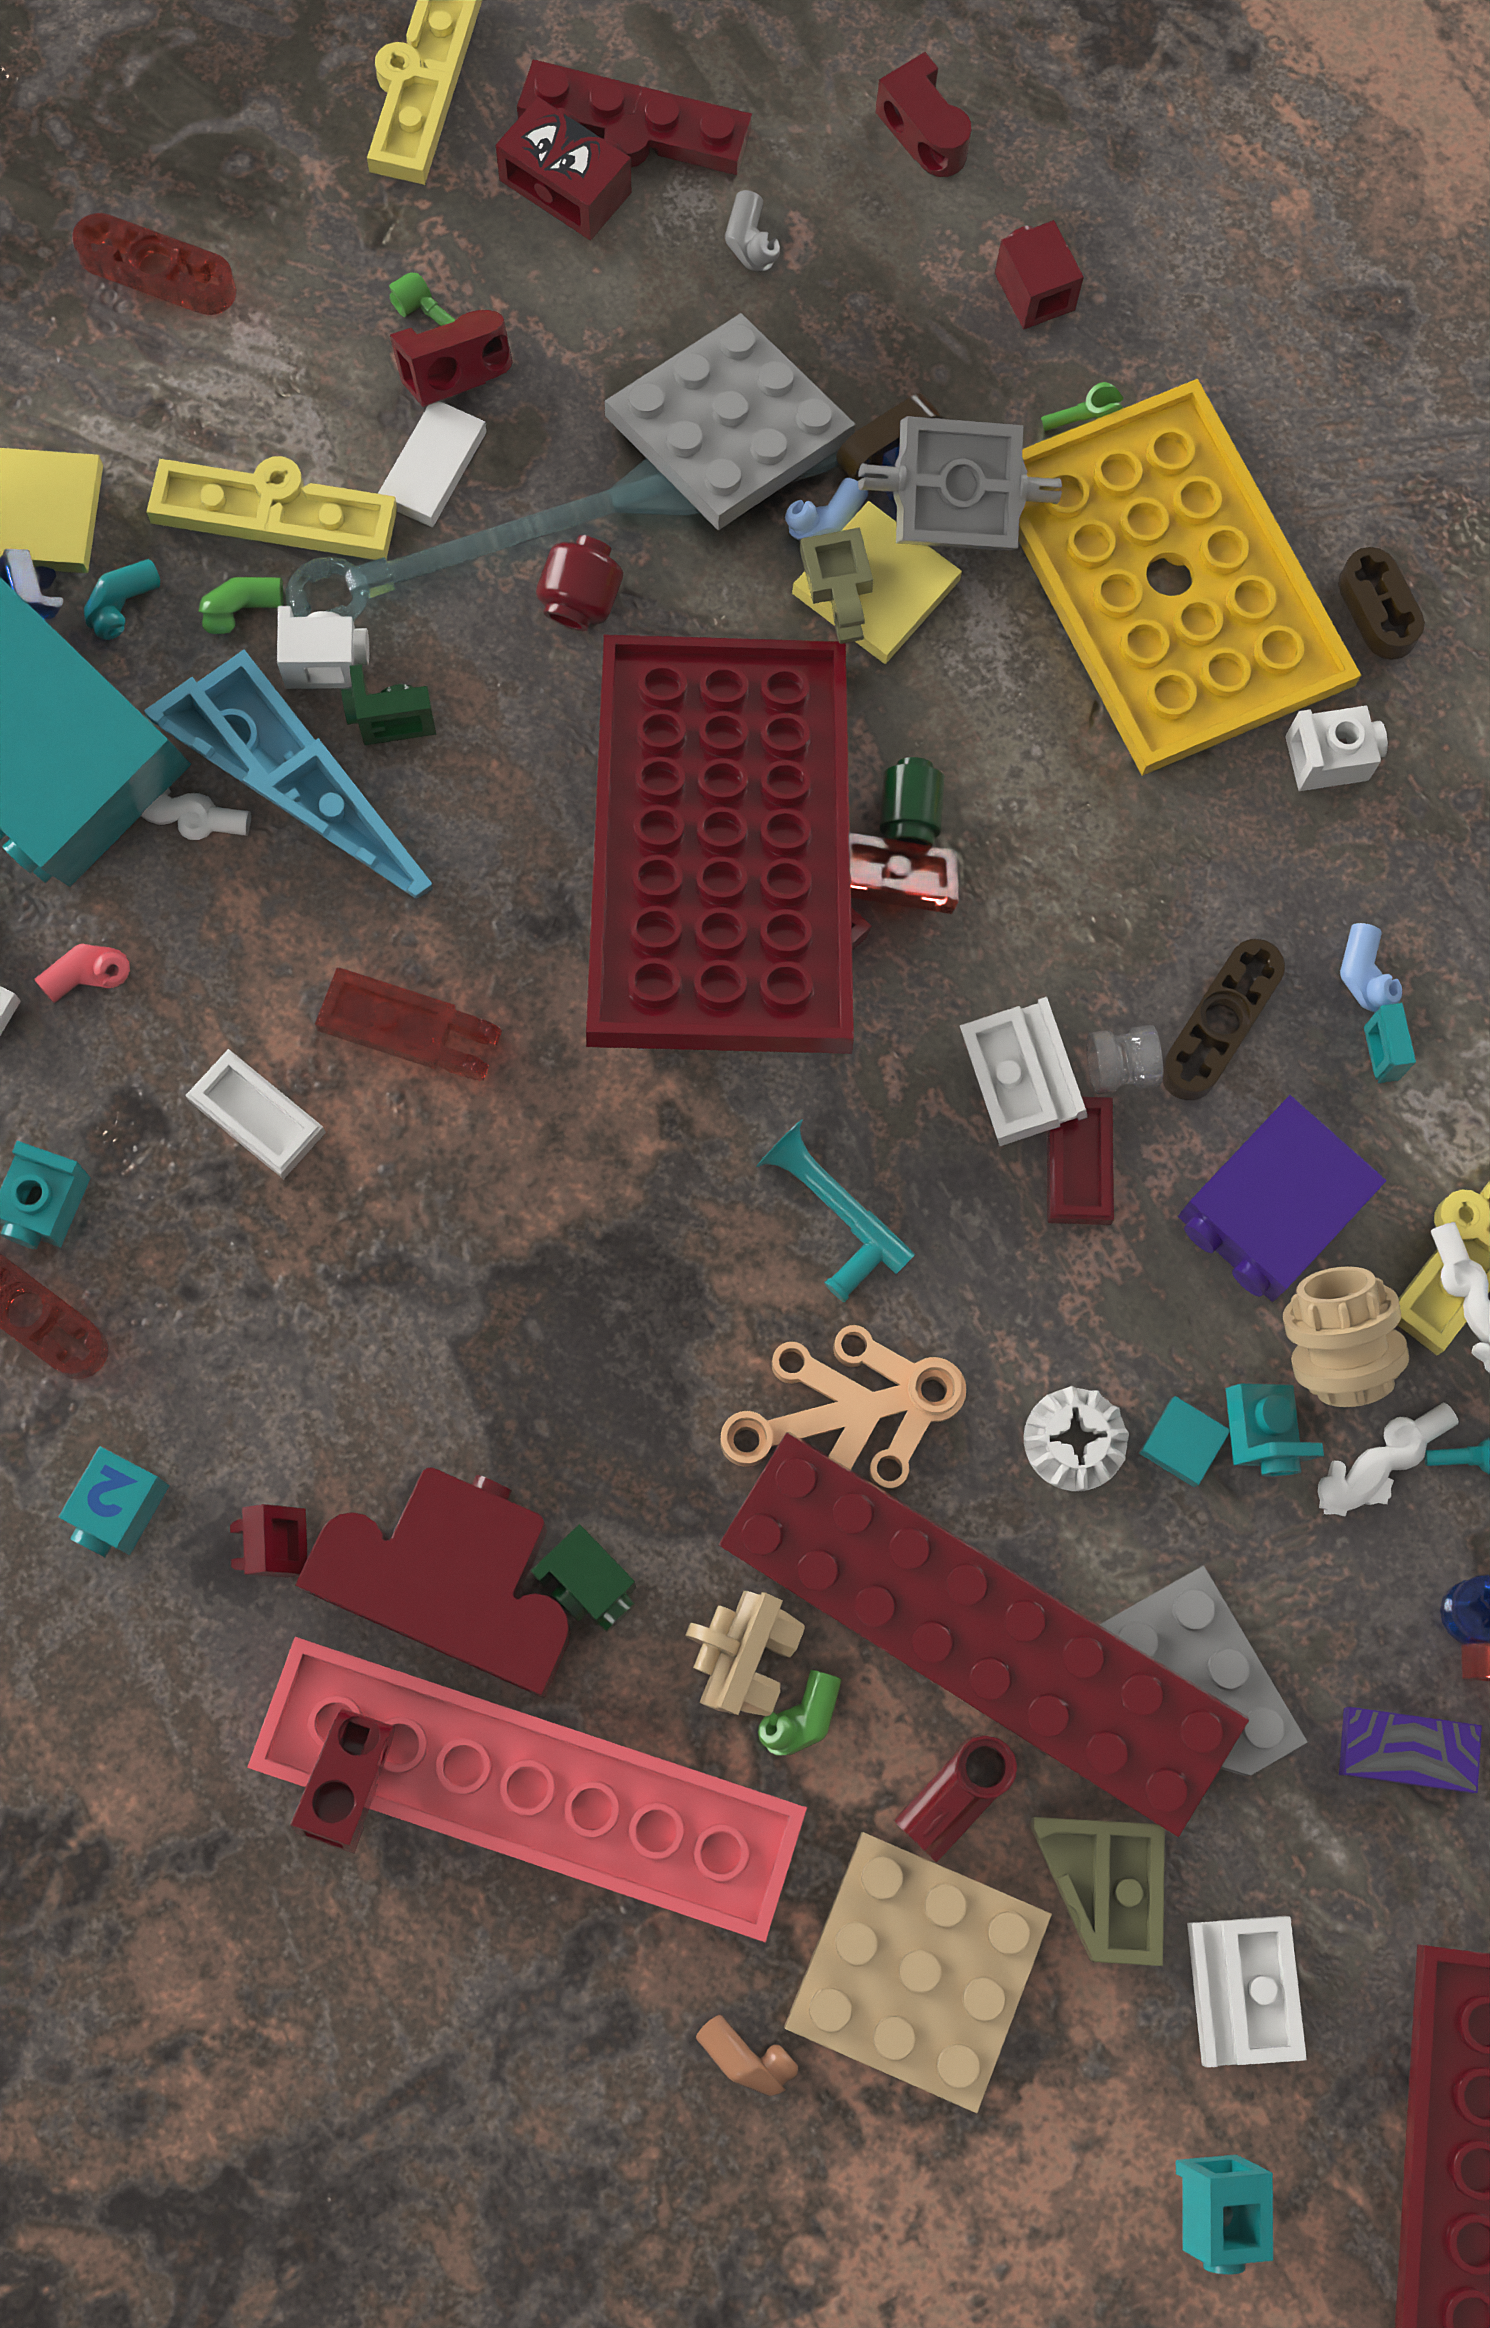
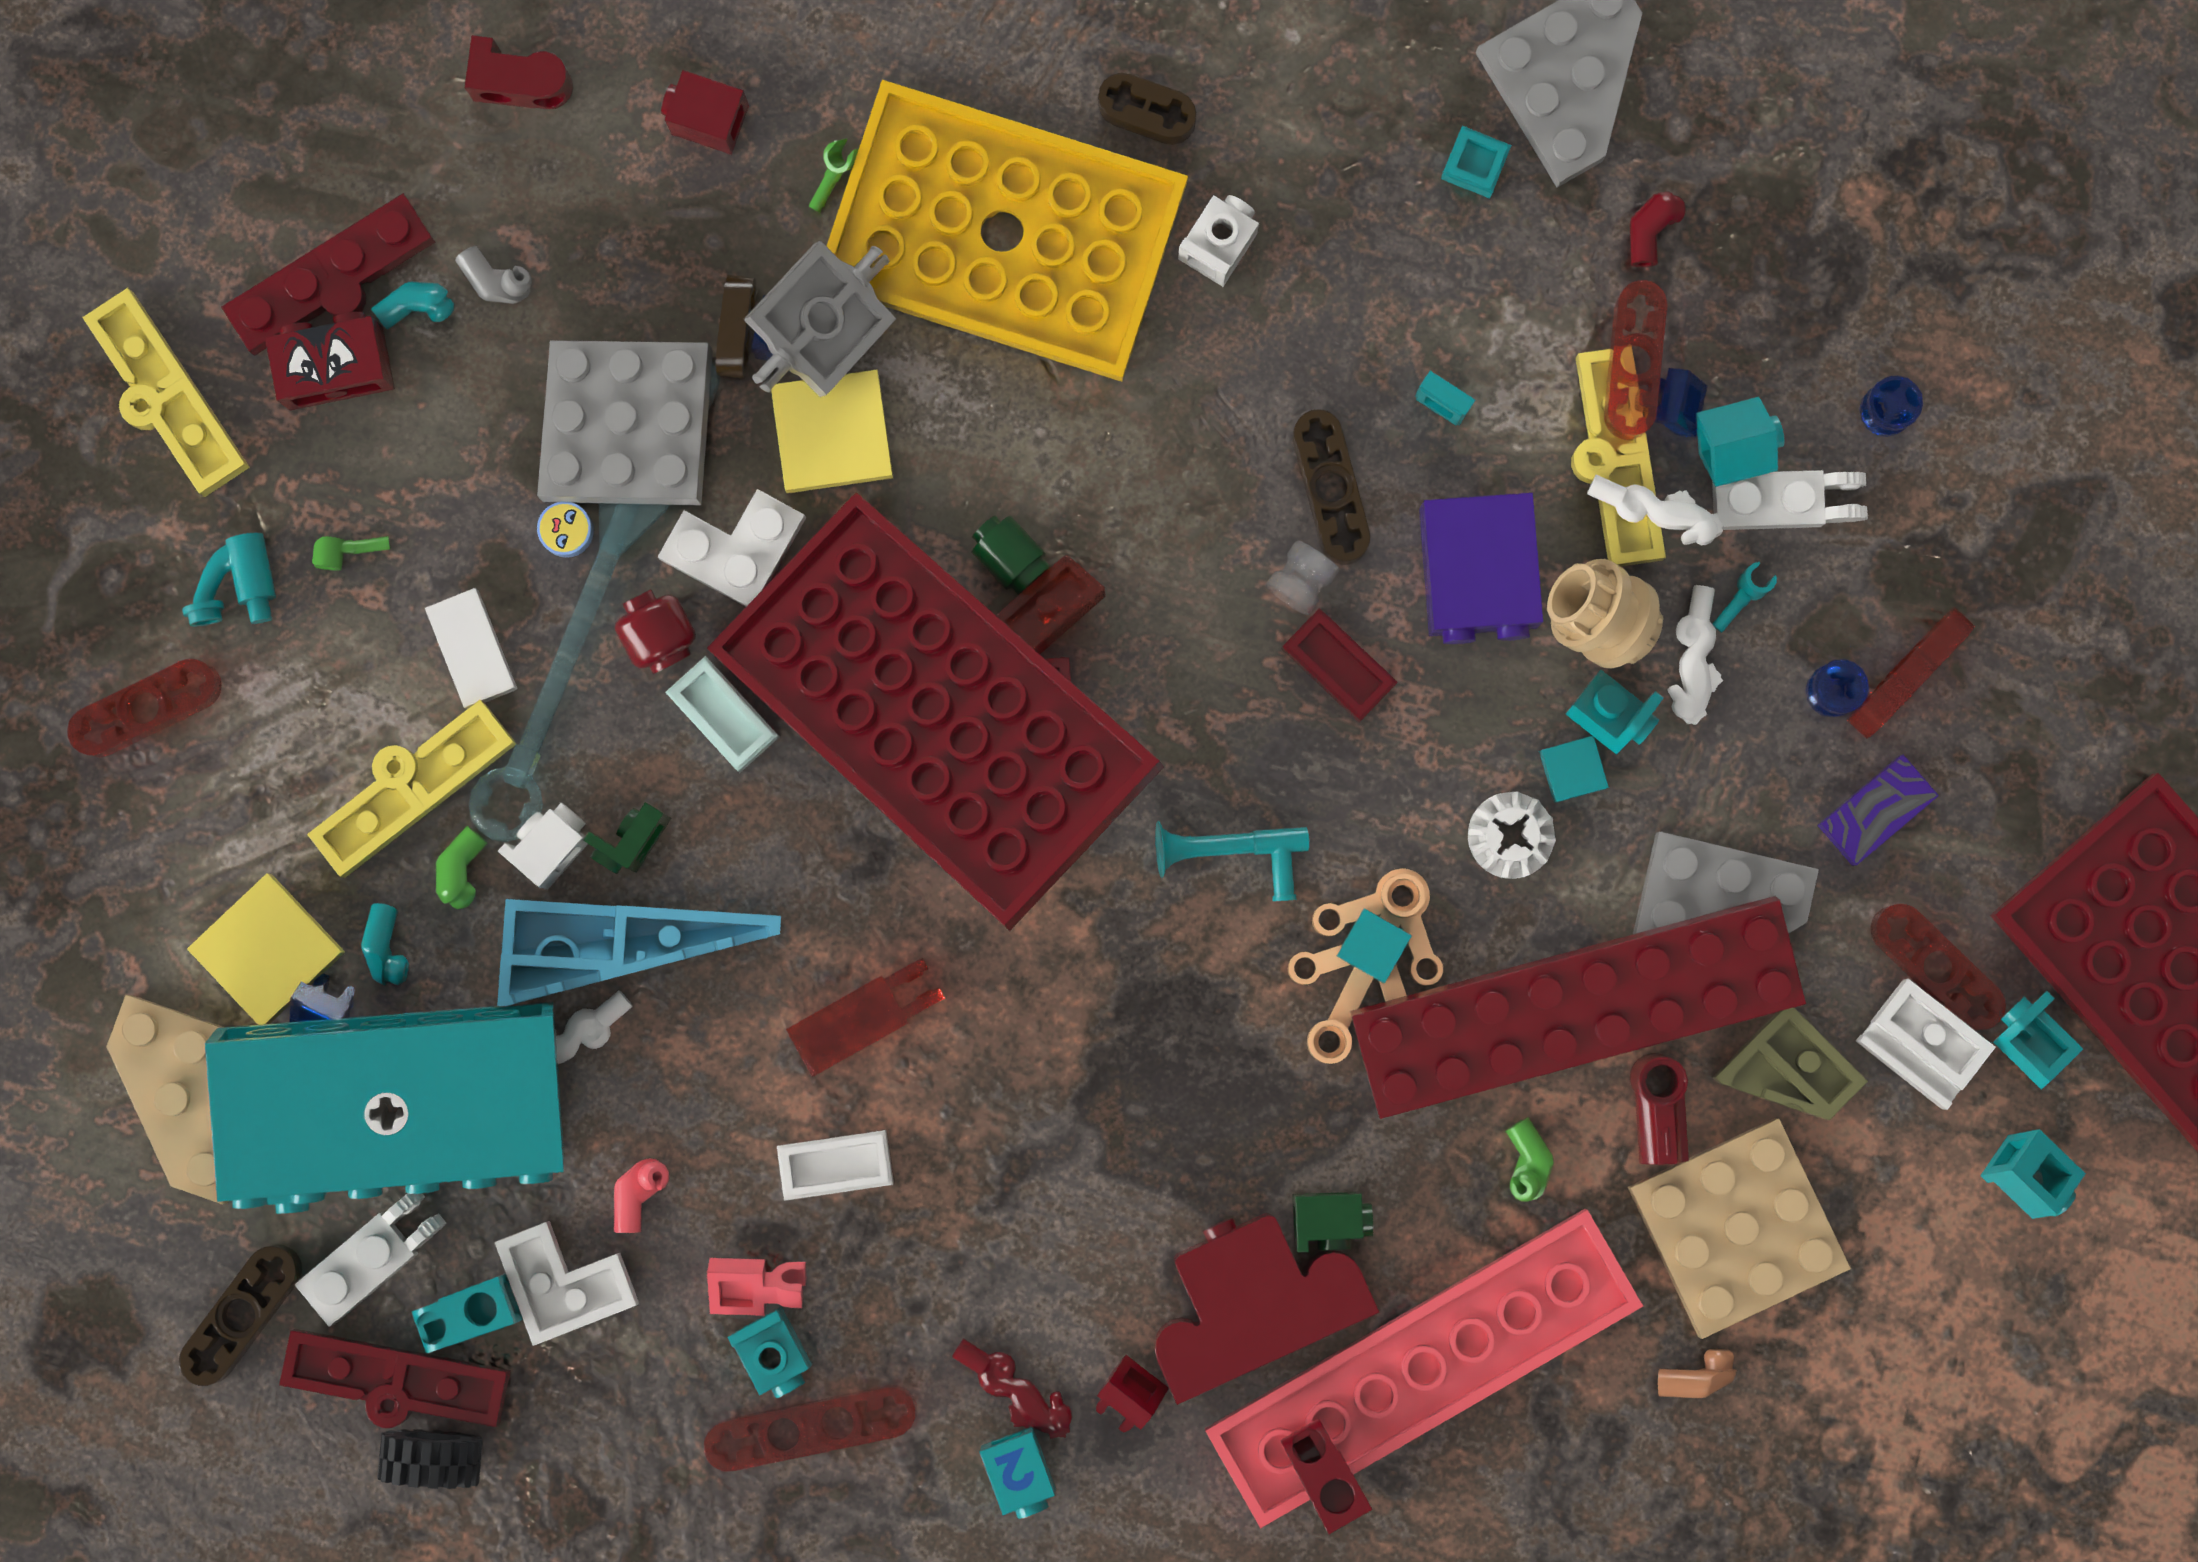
camera: 40 degrees left, 10 degrees up
dark red leg [390,310,513,407] -> none
tan hips [685,1591,805,1716] -> none
light blue arm [785,478,869,541] -> none
olive plate [800,527,873,644] -> none
white plate [960,997,1087,1146] -> none
light blue arm [1340,923,1402,1012] -> none
none -> teal plant [182,533,276,627]
none -> teal arm [371,281,454,330]
none -> tile [537,502,594,557]
none -> white plate [658,489,806,607]
none -> light aqua tile [665,656,780,773]
none -> coral plate [707,1258,807,1316]
none -> dark red animal [952,1338,1072,1439]
none -> teal tile [1336,908,1412,984]
none -> clear red beam [1871,904,2006,1030]
none -> teal bracket [1993,991,2083,1090]

